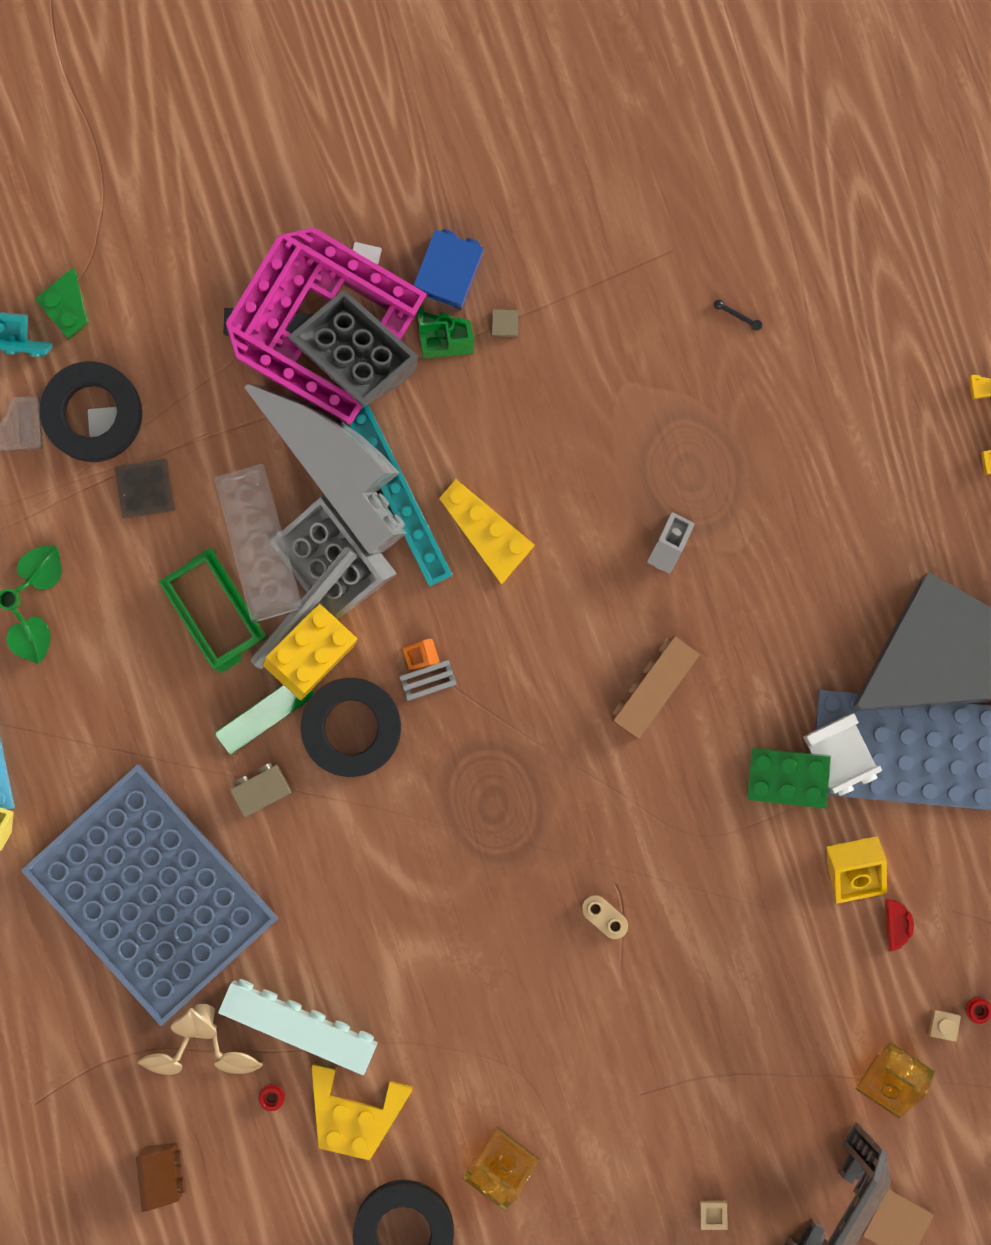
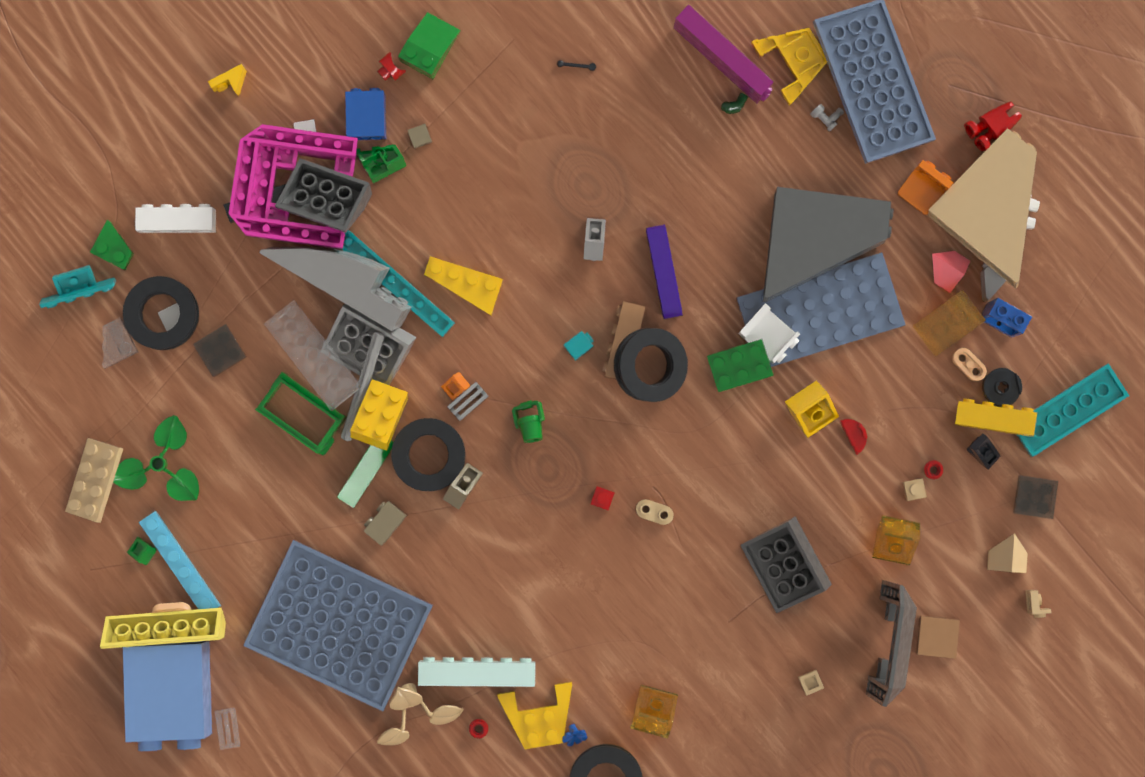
camera: 20 degrees left, 0 degrees up
none -> white brick [135,204,216,233]
none -> yellow slope [208,64,247,96]
none -> red piece [377,52,406,81]
none -> green slope [398,12,461,80]
none -> dark tan slope [443,463,483,509]
none -> green piece [512,400,545,443]
none -> blue plant [562,724,588,746]
none -> teal brick [564,331,594,361]
none -> red plate [591,486,615,511]
none -> black tyre [614,328,688,402]
none -> dark purple beam [646,224,683,319]
none -> magenta brick [674,4,773,104]
none -> dark green arm [721,93,748,114]
none -> dark grey slope [740,516,832,613]

